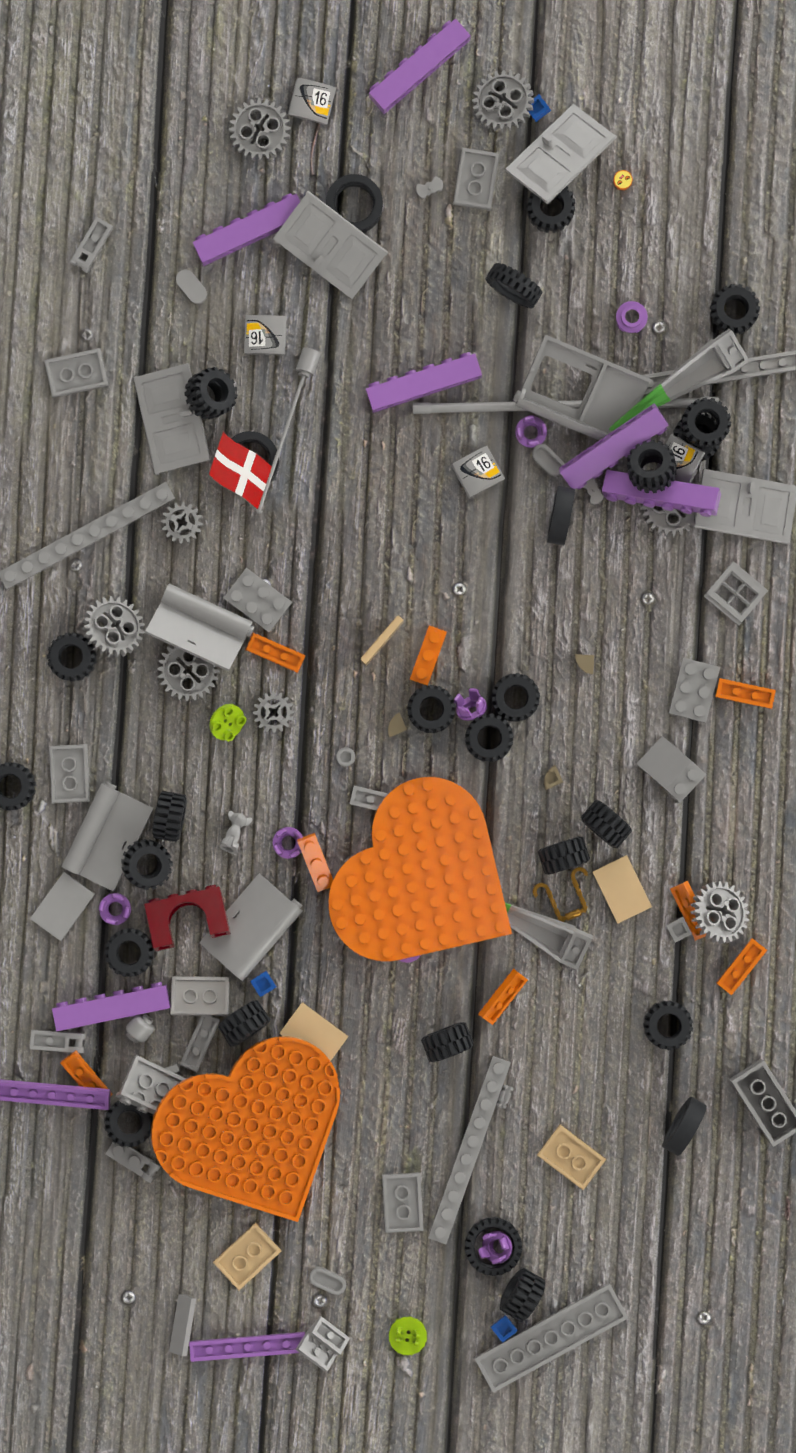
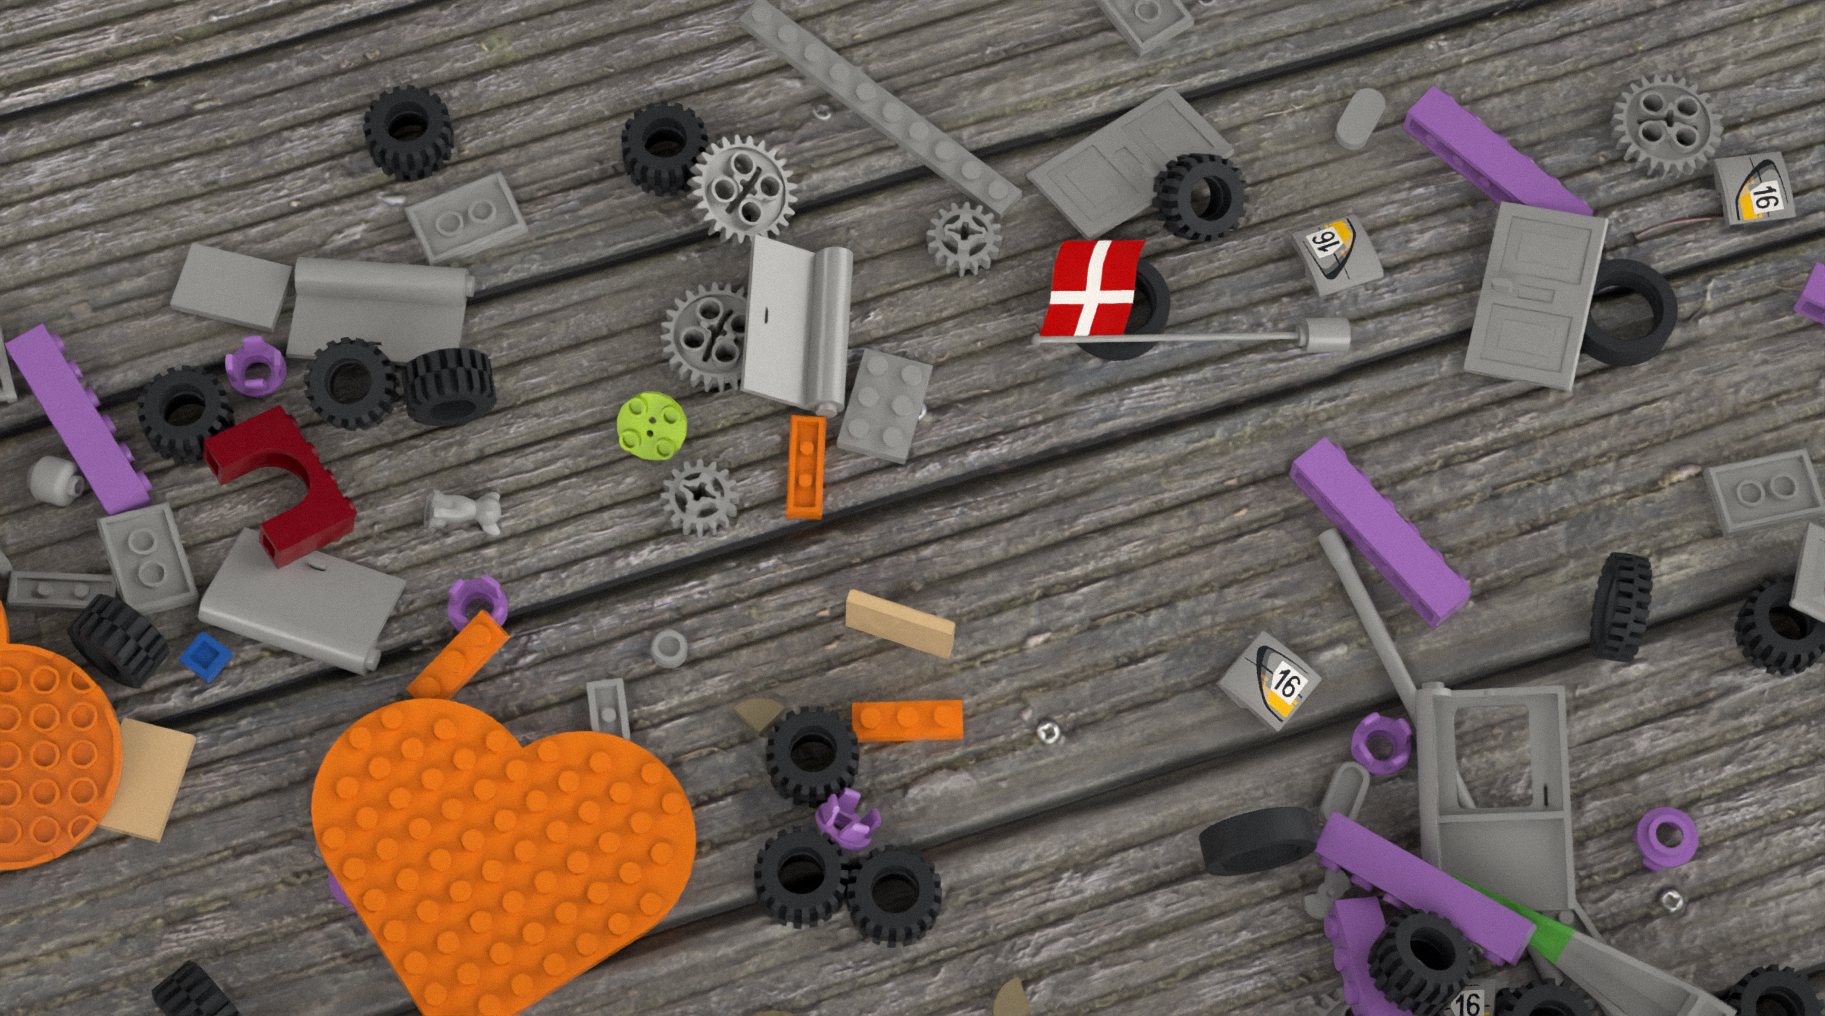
camera: 65 degrees right, 20 degrees down
light grey piece [416,176,443,199] -> none

